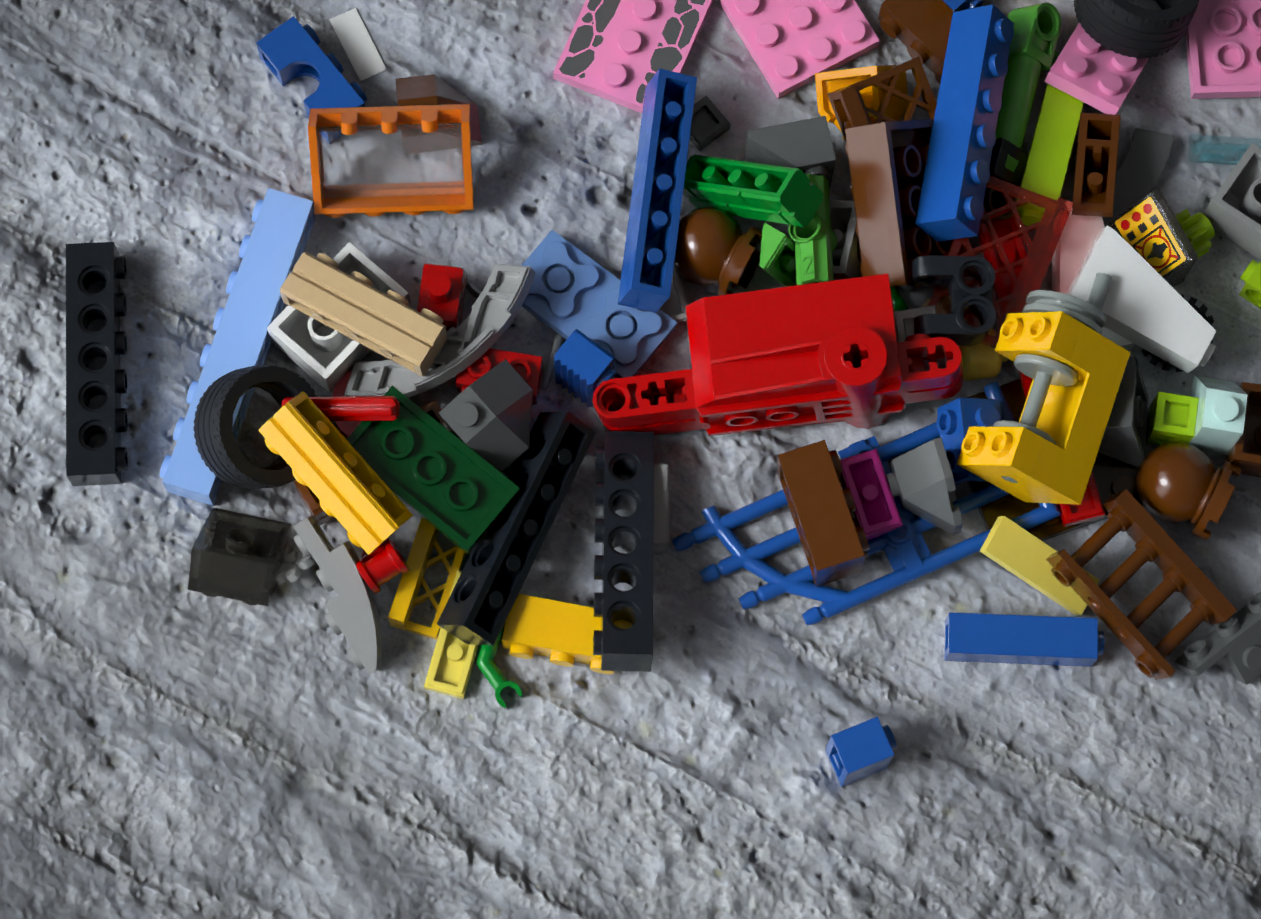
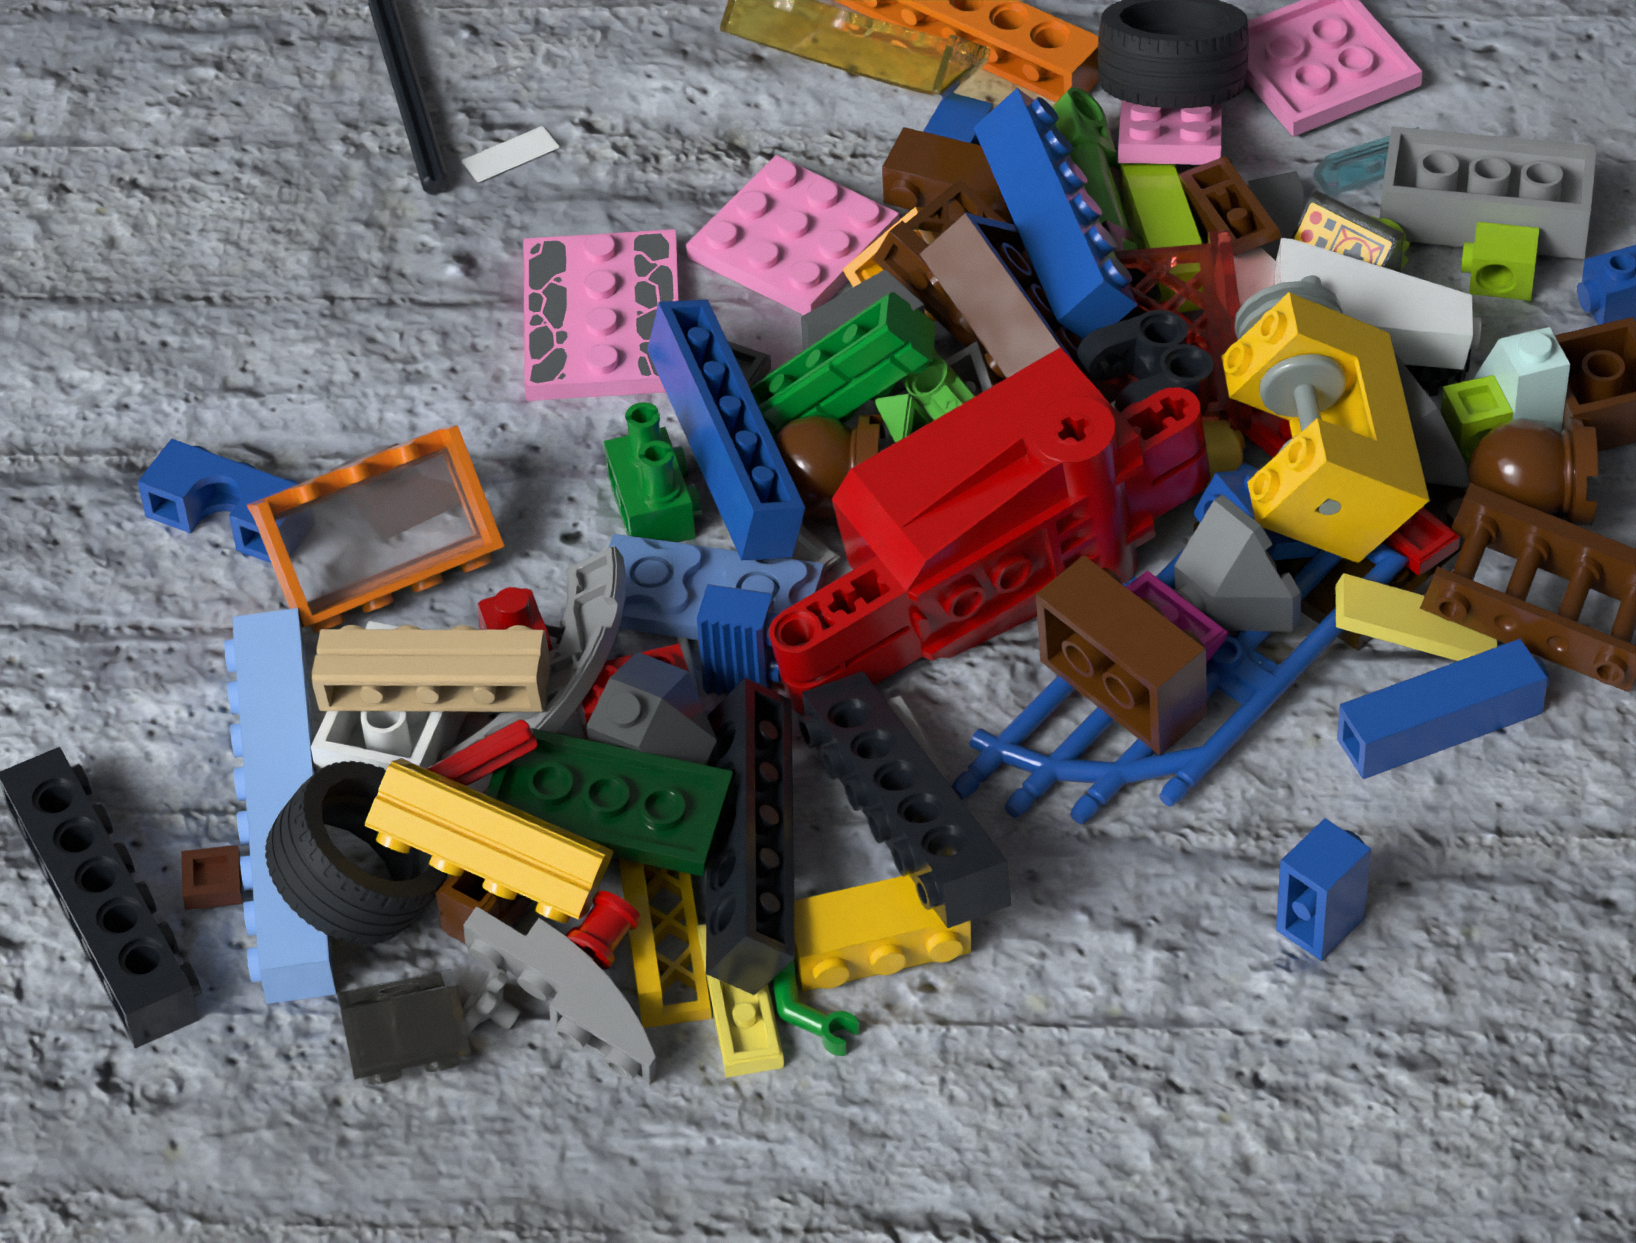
camera: 20 degrees left, 25 degrees down
white sticker [329,8,387,81] -> none
none -> copper plate [181,845,243,910]
none -> green brick [603,402,702,543]

